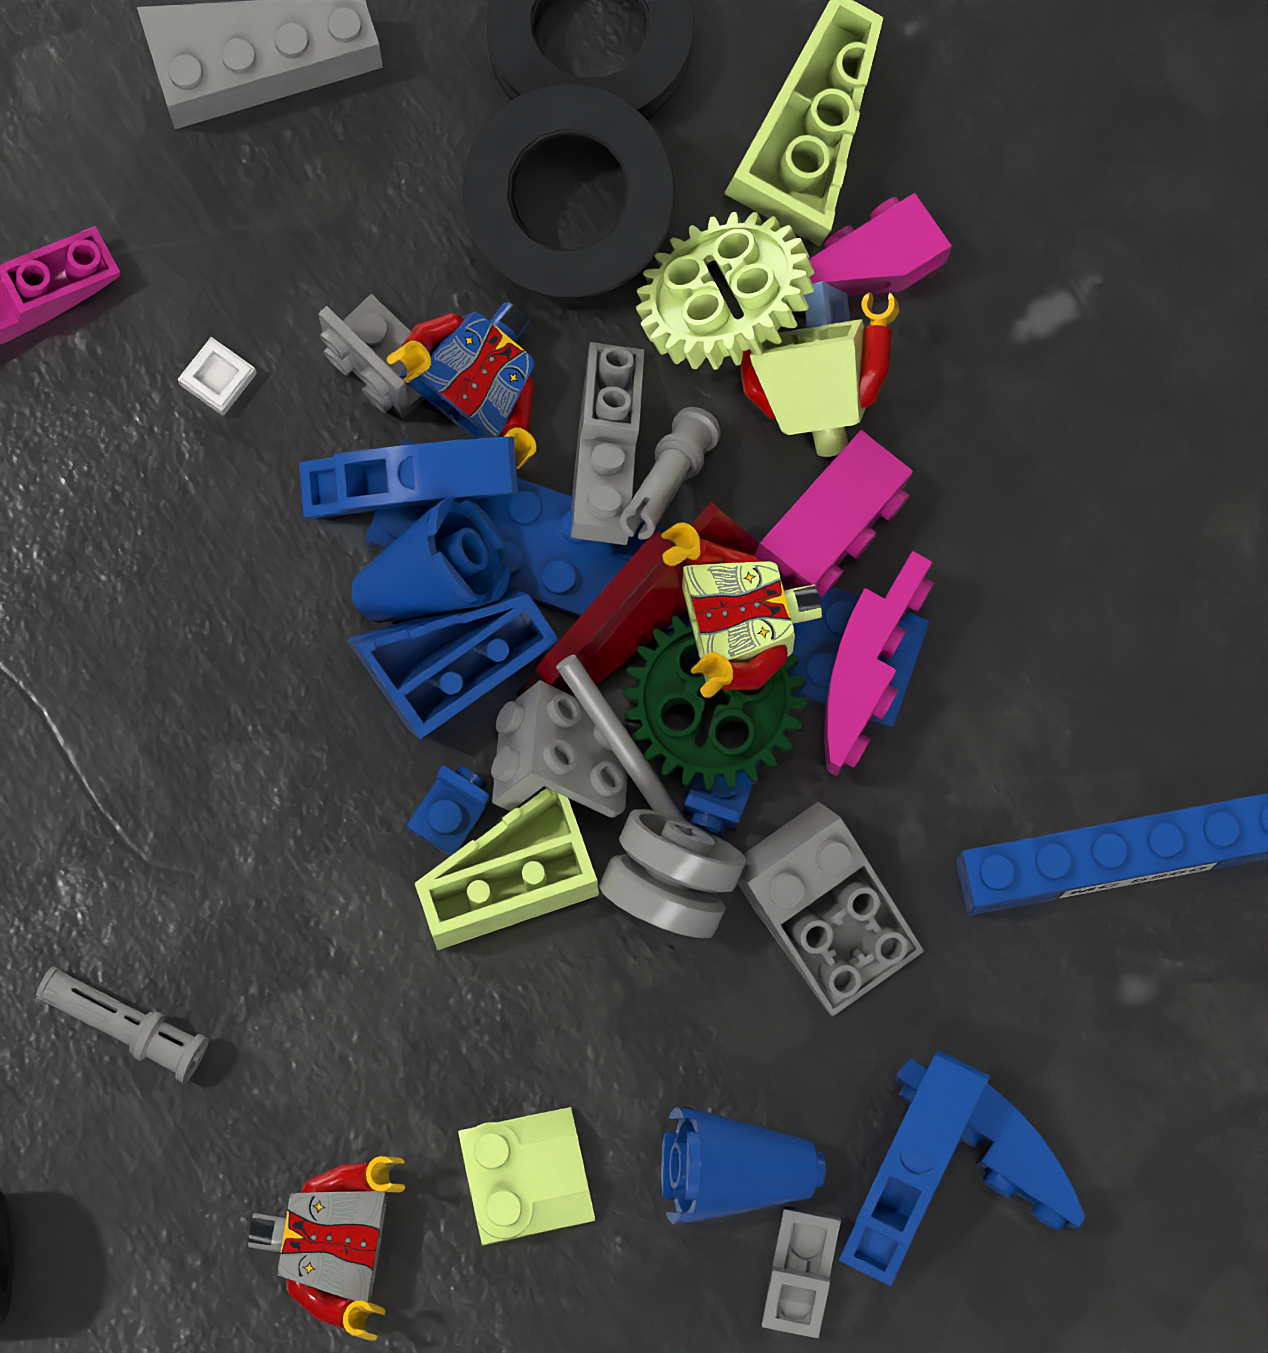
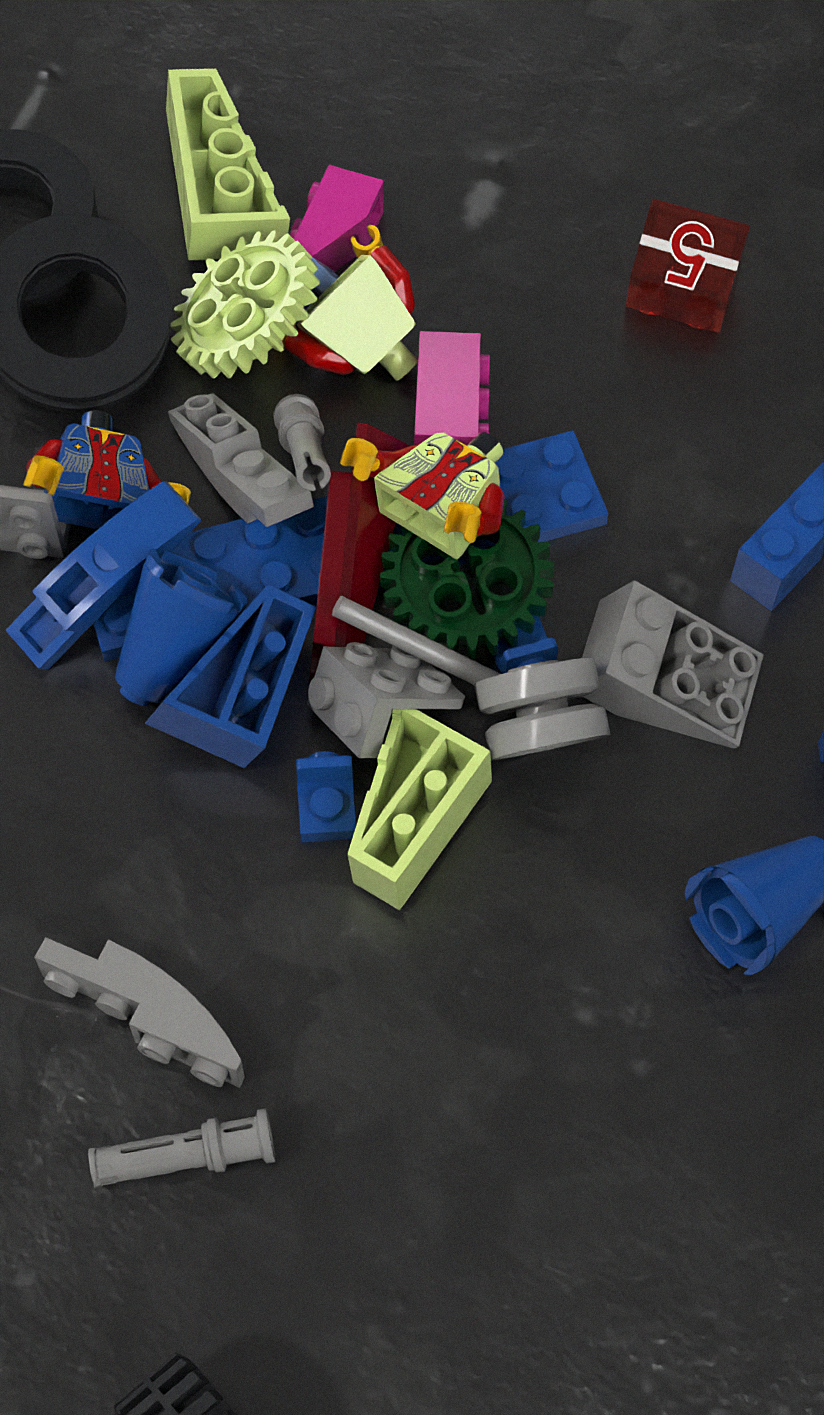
camera: 35 degrees left, 15 degrees down
torso [248,1156,405,1341] -> none
yellowish green slope [458,1107,595,1246] -> none
dark pink slope [824,551,934,777] -> none
none -> light grey slope [34,937,245,1088]
none -> clear red slope [626,198,750,333]

